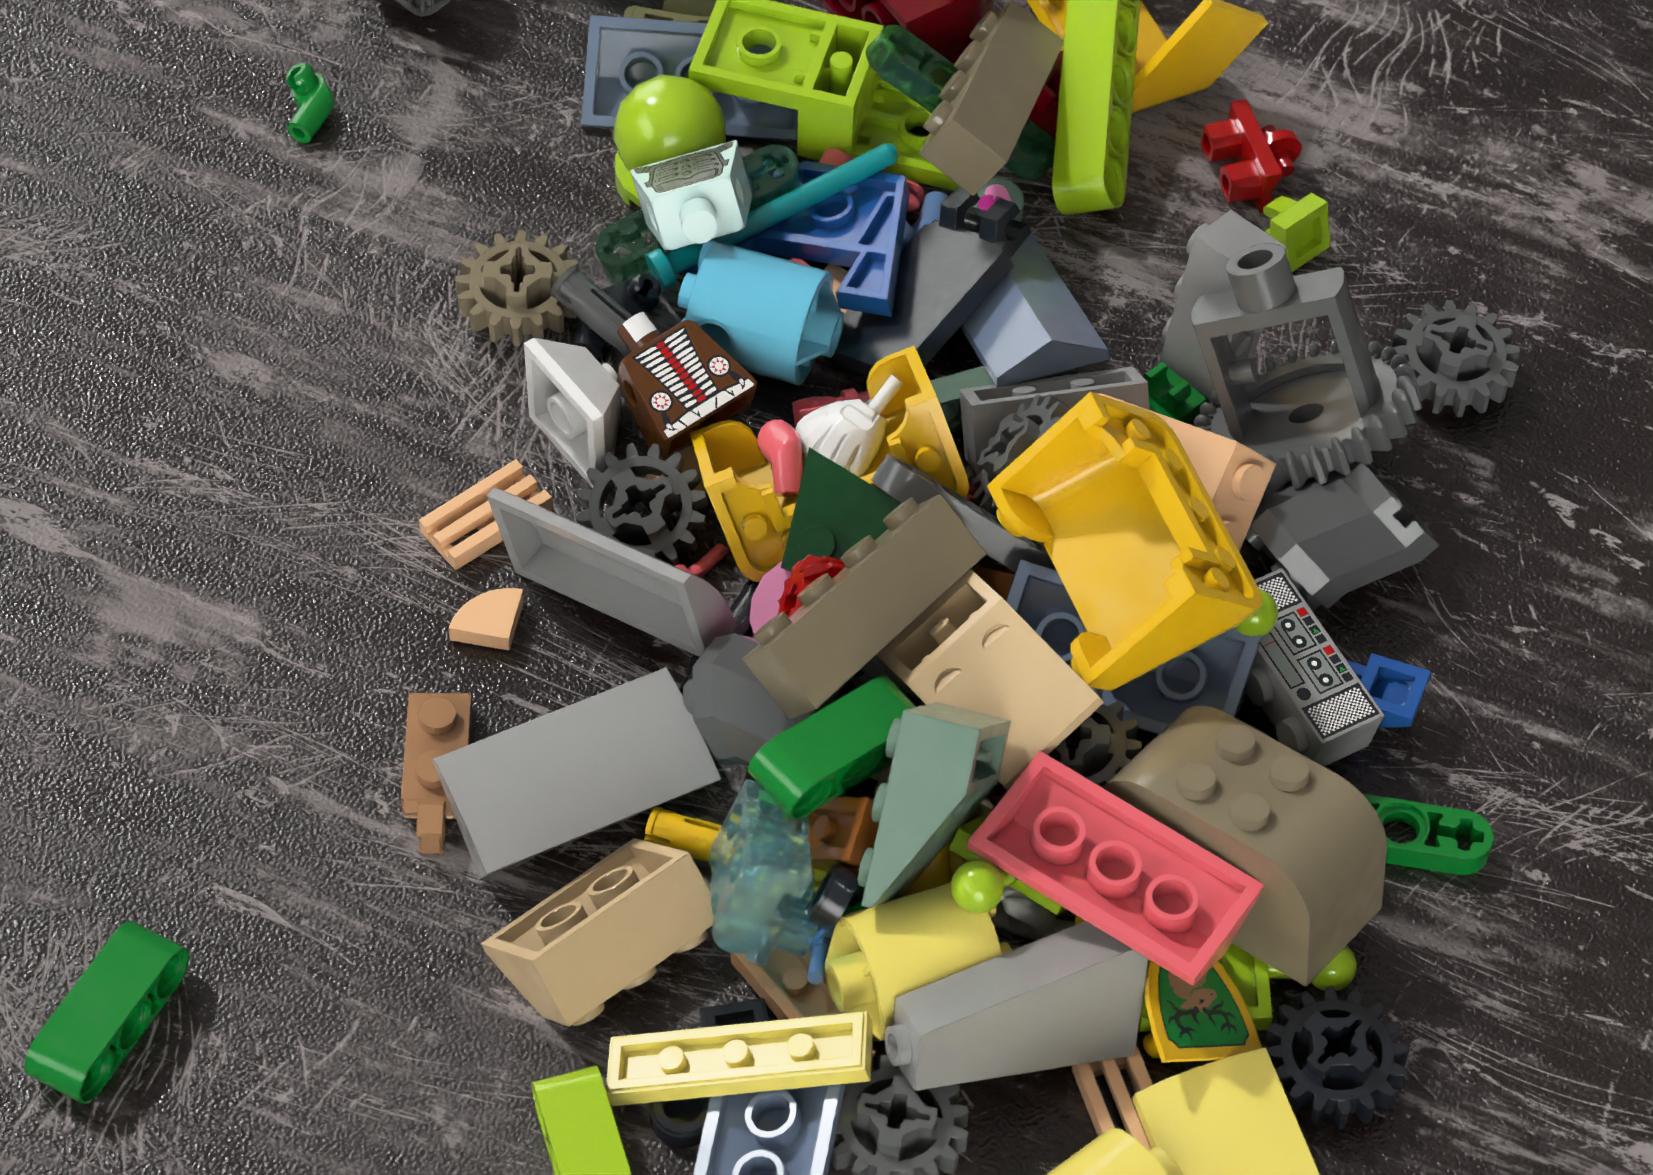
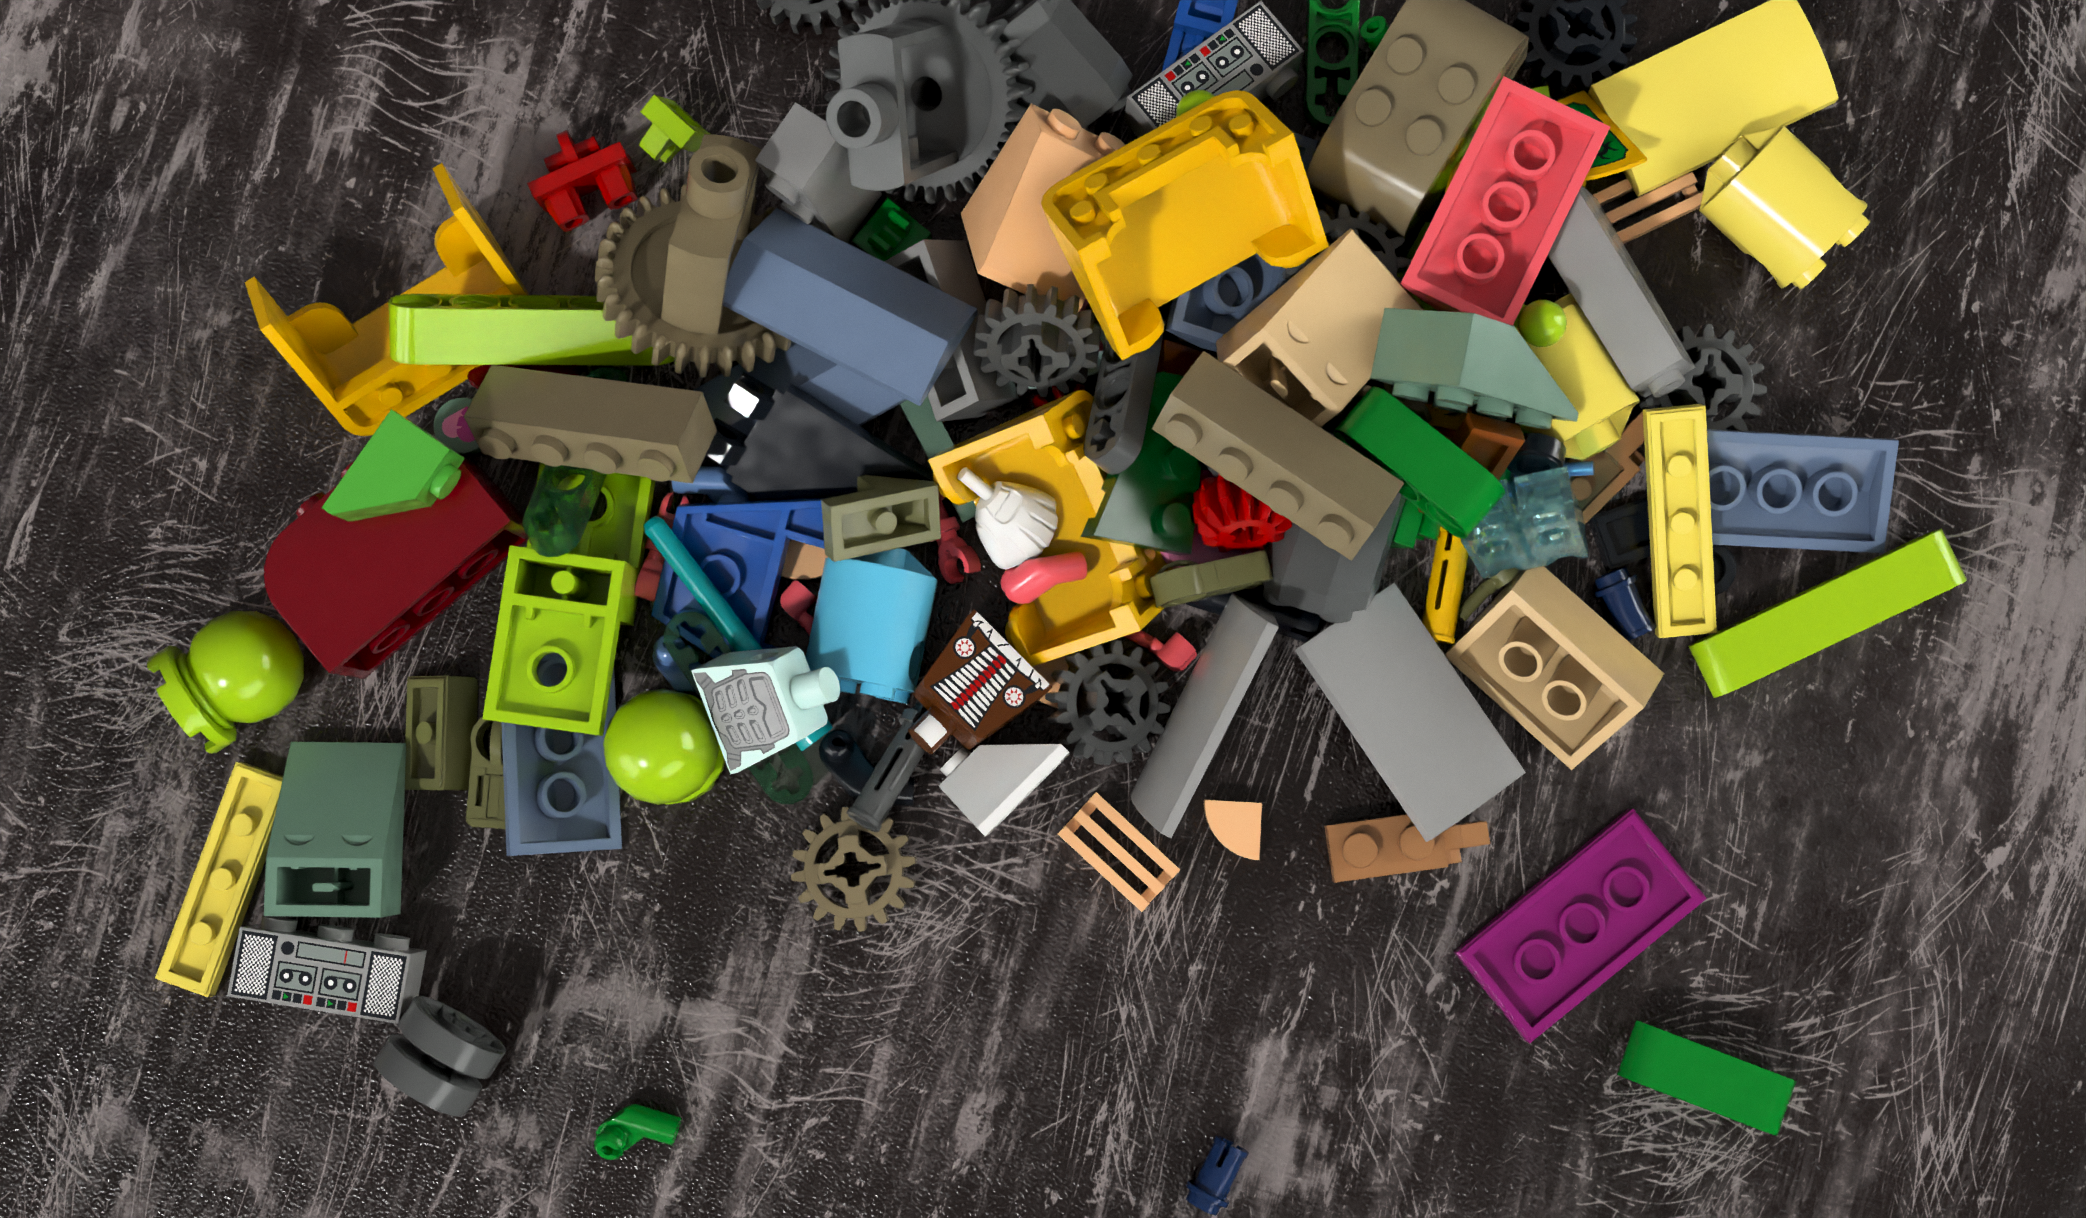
camera: 90 degrees left, 30 degrees up
none -> dark tan piece [595,134,791,378]
none -> sand blue slope [723,208,978,406]
none -> olive slope [821,475,941,562]
none -> olive piece [1149,550,1273,608]
none -> dark blue pin [1186,1135,1249,1216]
none -> magenta tile [1453,808,1707,1044]
none -> dark blue pin [1594,566,1656,641]

